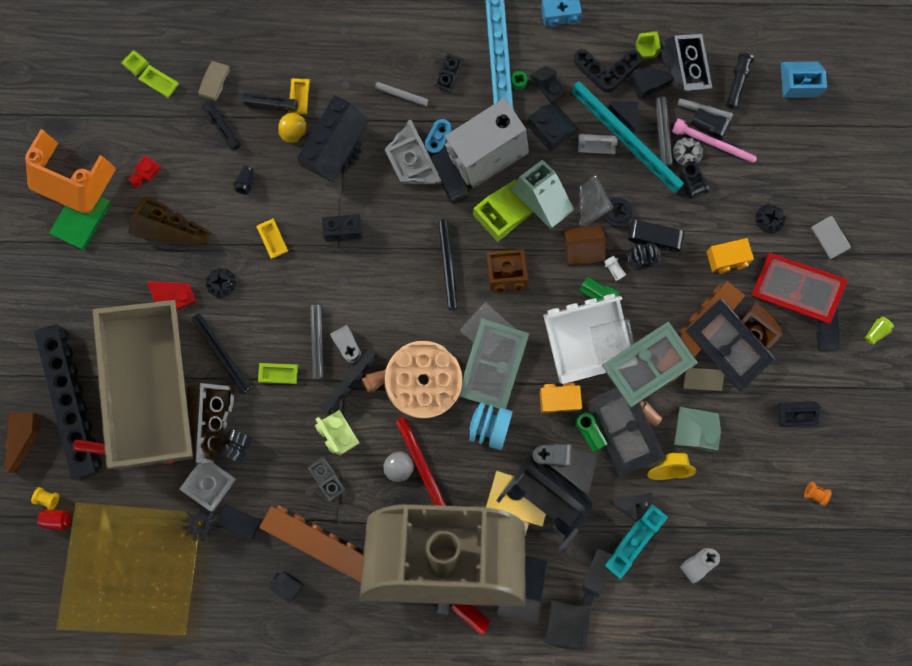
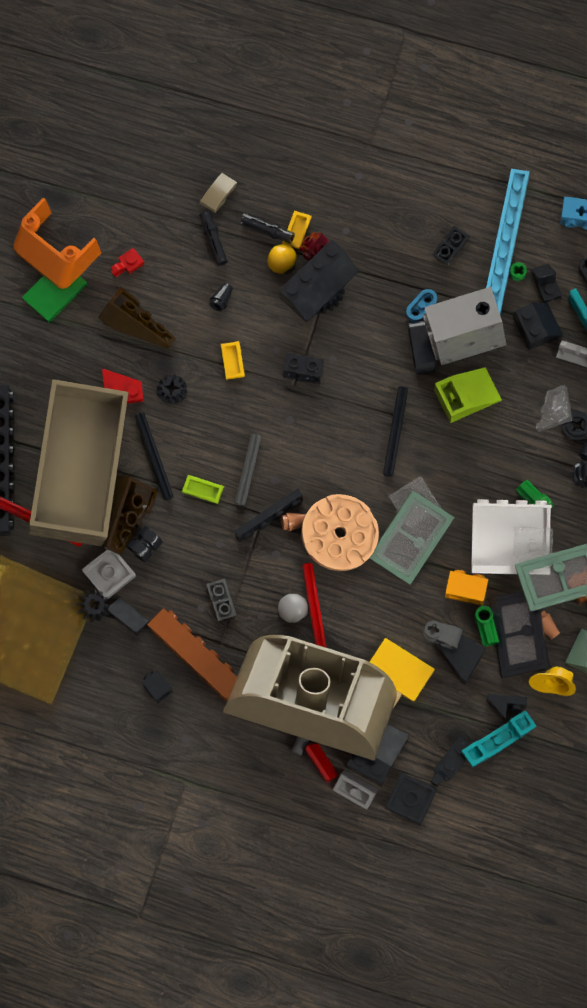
camera: 20 degrees right, 5 degrees down
lime tile [121,50,149,76] -> none
lime tile [139,65,179,98] -> none
yellowish green bracket [315,410,360,456] -> none
light grey piece [330,325,361,363] -> none
light grey bar [375,82,429,106] -> none
light grey wing [385,120,442,184] -> none
medium azure wheel [469,402,513,450] -> none
reddish brown plate [486,249,528,294] -> none
black windscreen [496,456,592,551] -> none
sand green slope [511,160,574,229] -> none
reddish brown slope [563,226,606,266] -> none
white pin [605,256,626,281] -> none
light grey piece [680,548,720,583] -> none
none -> dark red brick [299,232,329,261]
none -> light grey slope [333,770,378,810]

